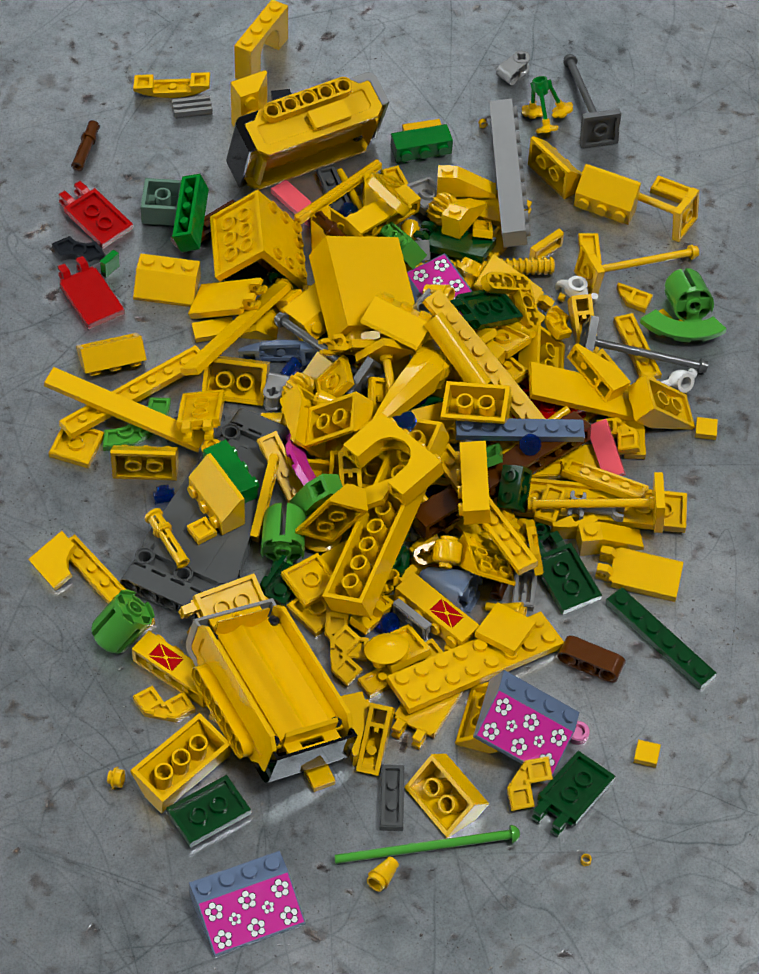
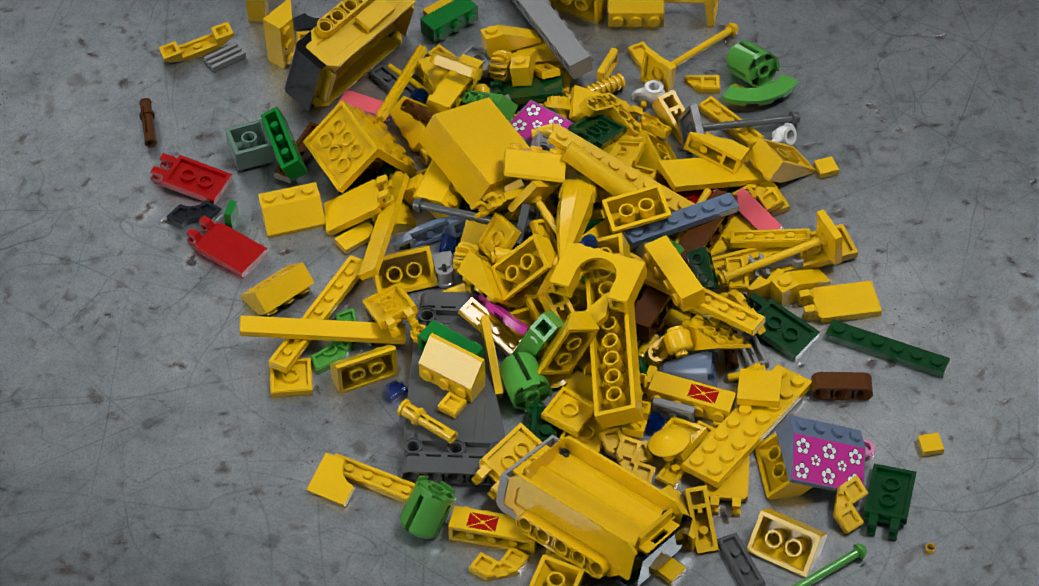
camera: 20 degrees left, 5 degrees down
clear blue plate [519,434,541,455] -> none

